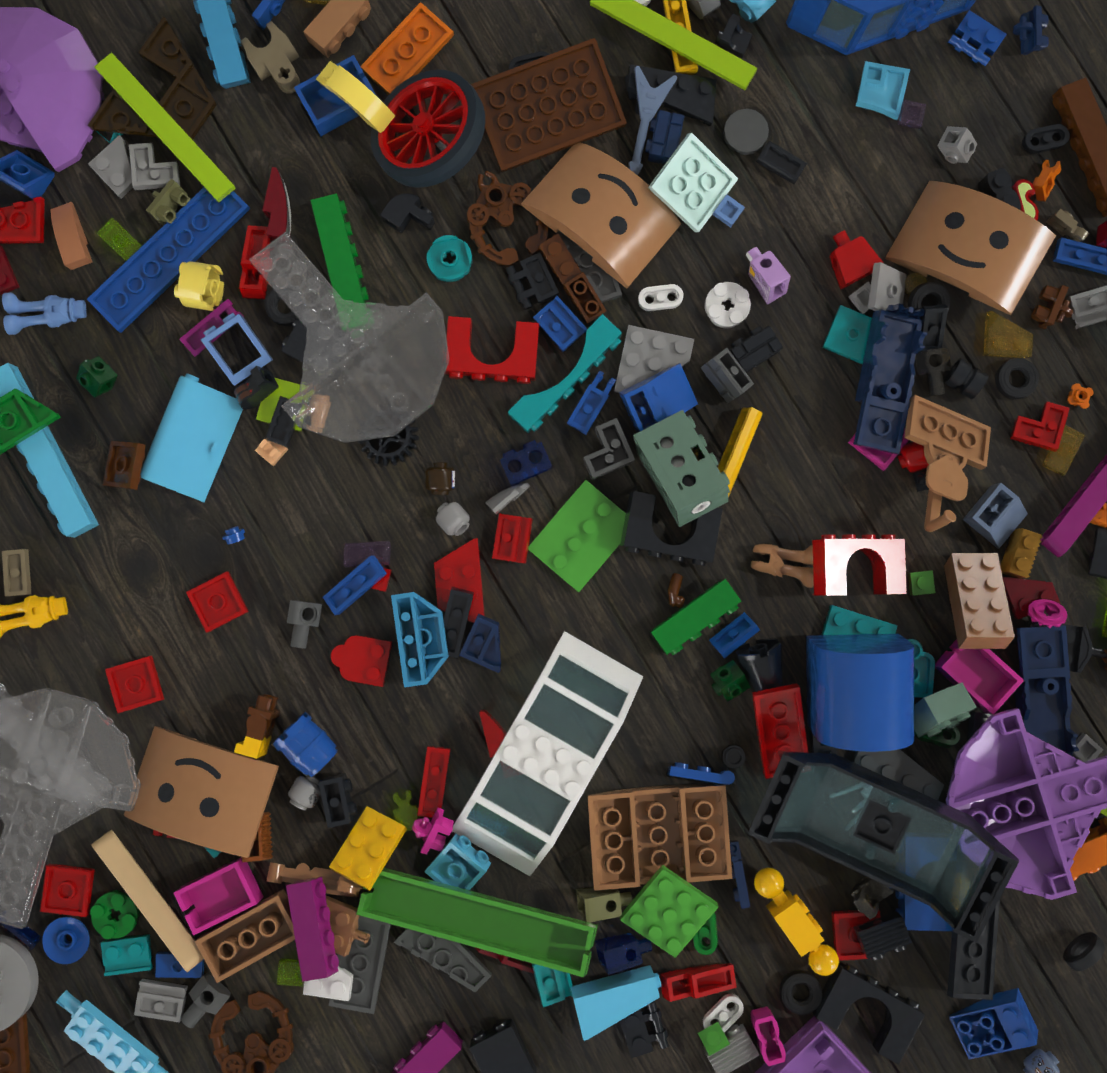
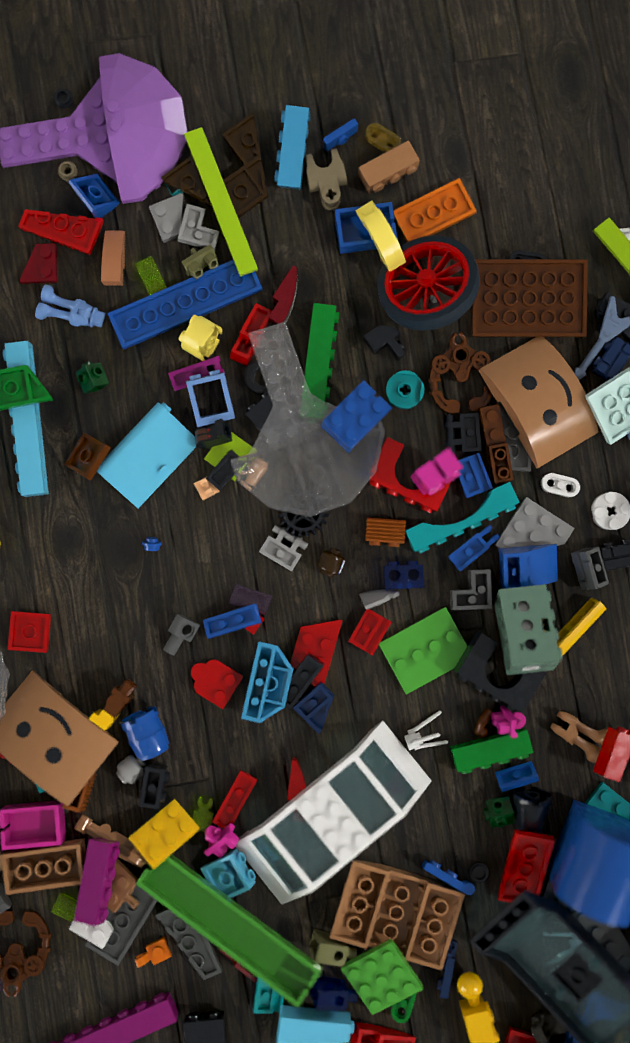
camera: 20 degrees right, 0 degrees up
red plate [186,571,249,633] -> none
light grey head [436,502,470,536] -> none
none -> orange plate [135,937,172,968]
none -> light grey plate [259,525,308,571]
none -> blue piece [321,380,392,453]
none -> dark orange brick [365,518,406,547]
none -> white plant [404,710,448,750]
none -> dark pink piece [410,448,463,496]
none -> dark pink hips [491,705,526,738]

